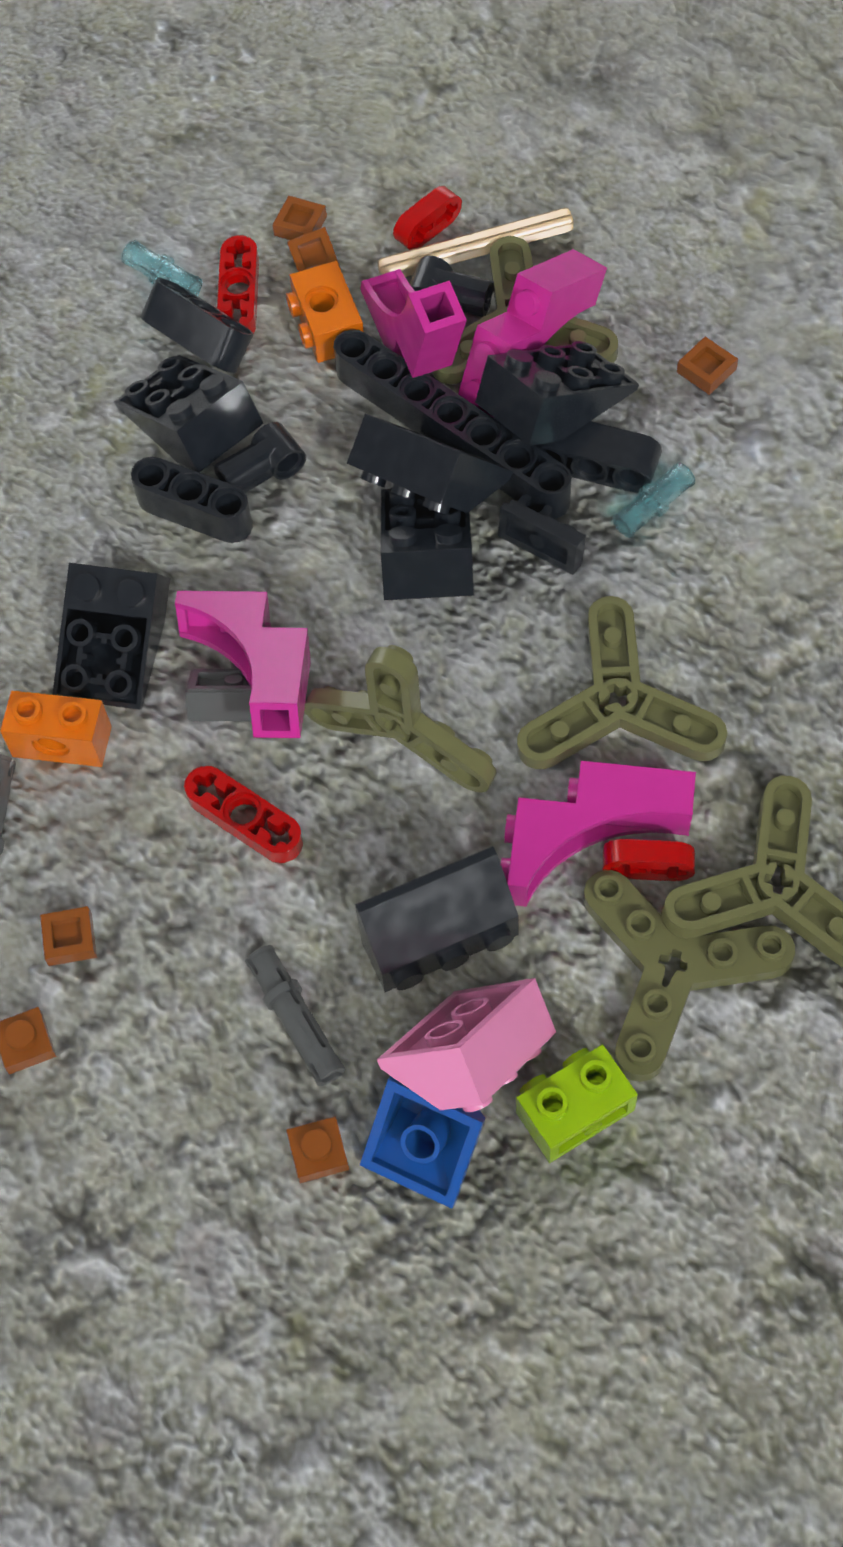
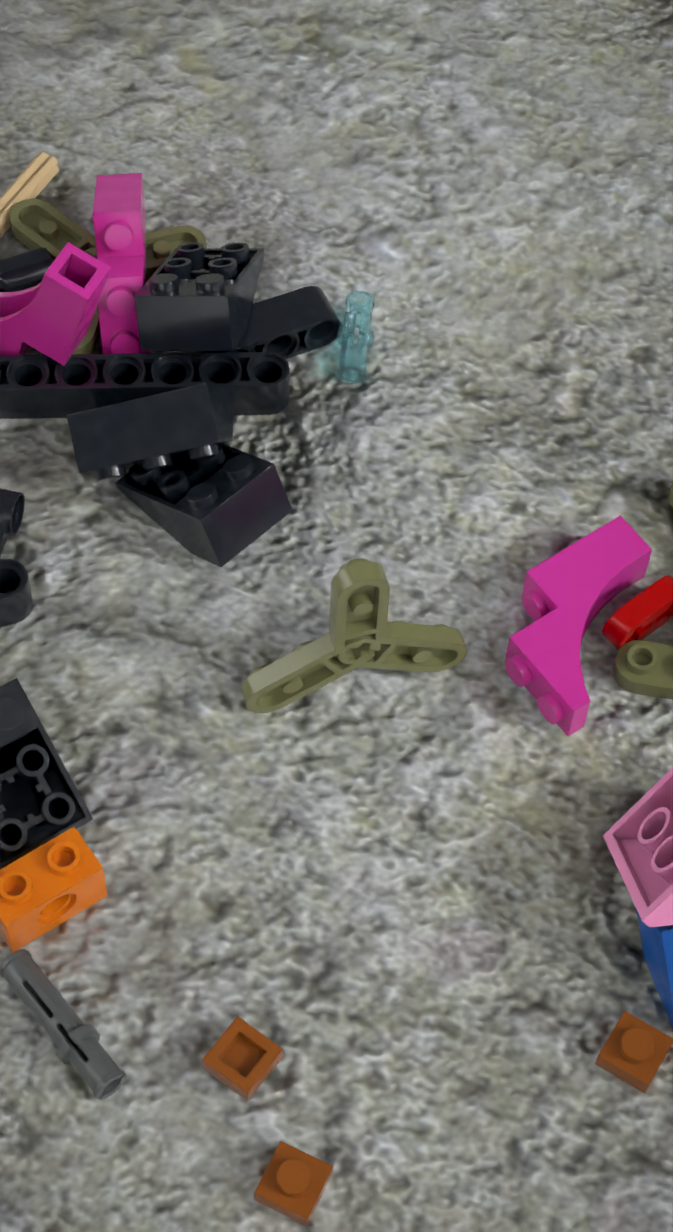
camera: 50 degrees left, 5 degrees down
dark pink arch [175,591,311,738] -> none
red beam [184,766,303,863] -> none
dark grey slope [185,669,251,721] -> none
dark grey pin [245,945,346,1086] -> none
black slope [355,846,519,992] -> none
black plate [498,494,586,575] -> none
olive piece [517,596,728,769] -> none
dark orange plate [677,336,738,395] -> none

